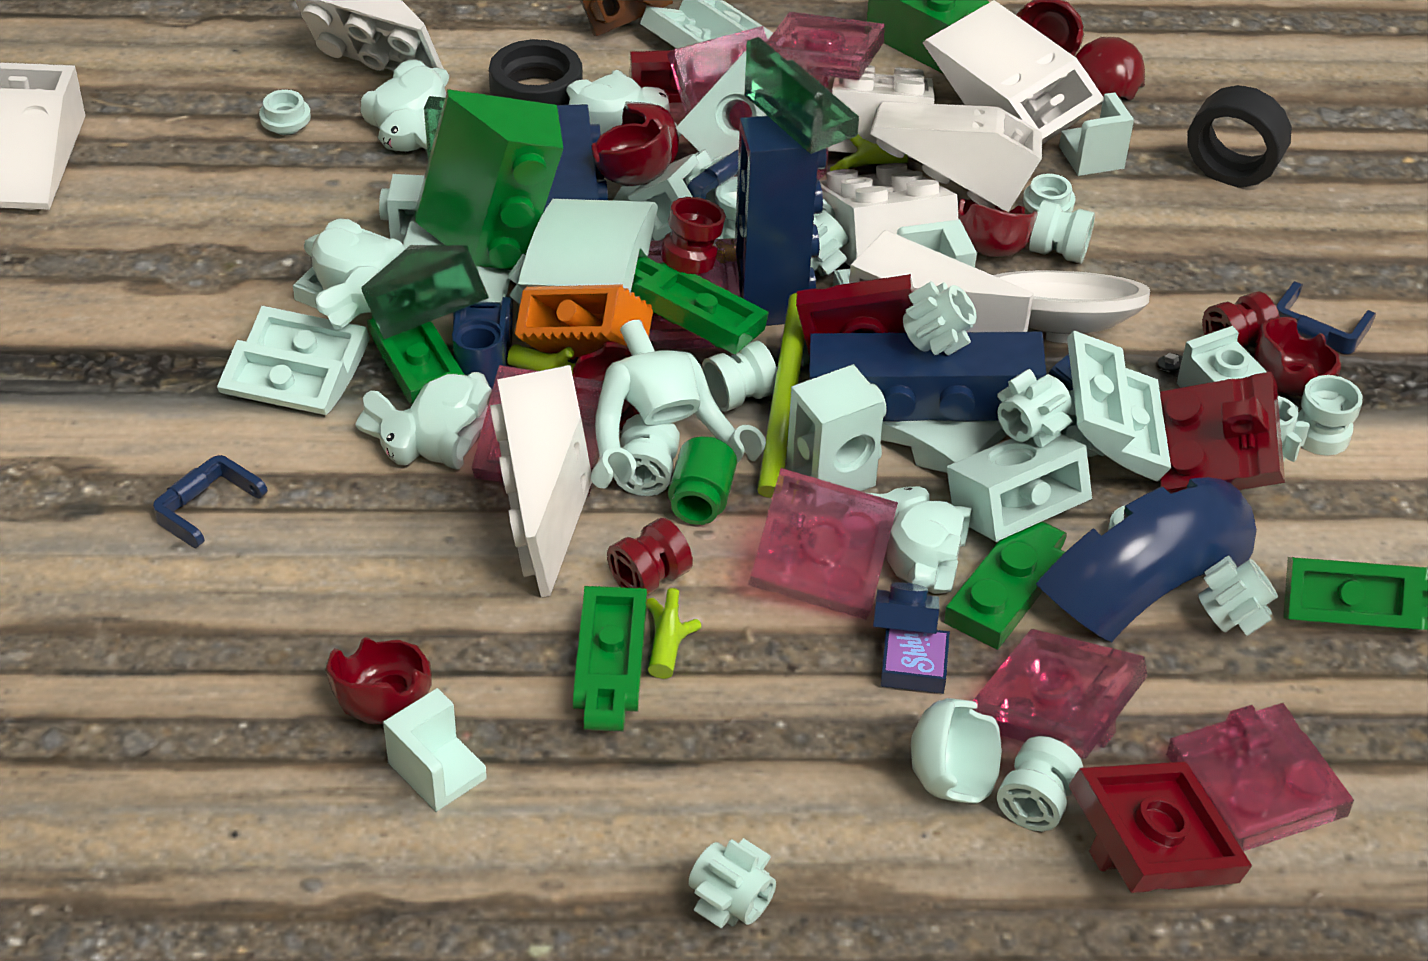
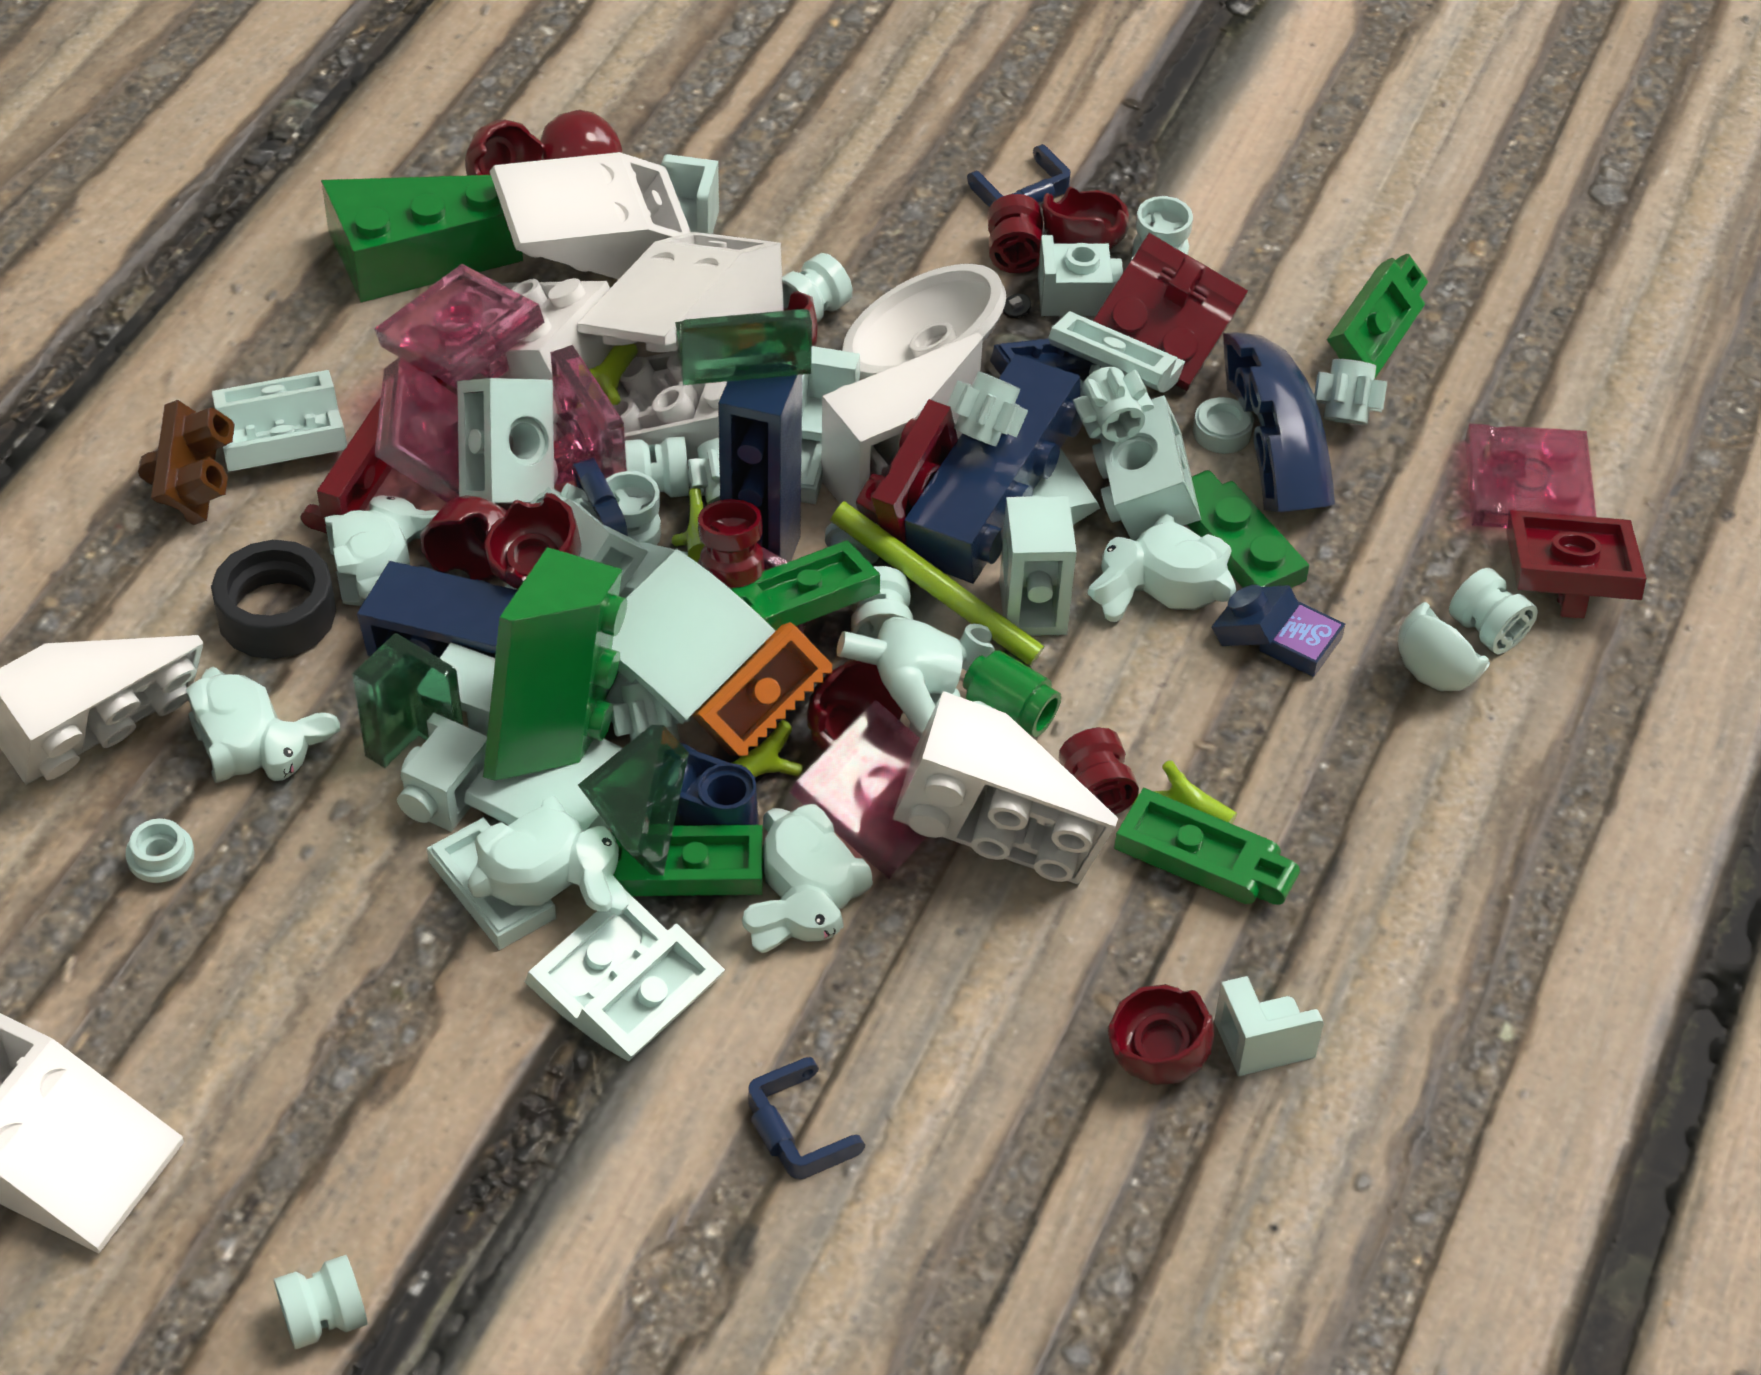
camera: 65 degrees left, 5 degrees up
light aqua gear [689,838,776,928] -> none
clear pink hinge [748,468,898,620] -> none
clear pink hinge [973,629,1148,759] -> none
black tyre [1187,85,1292,188] -> none

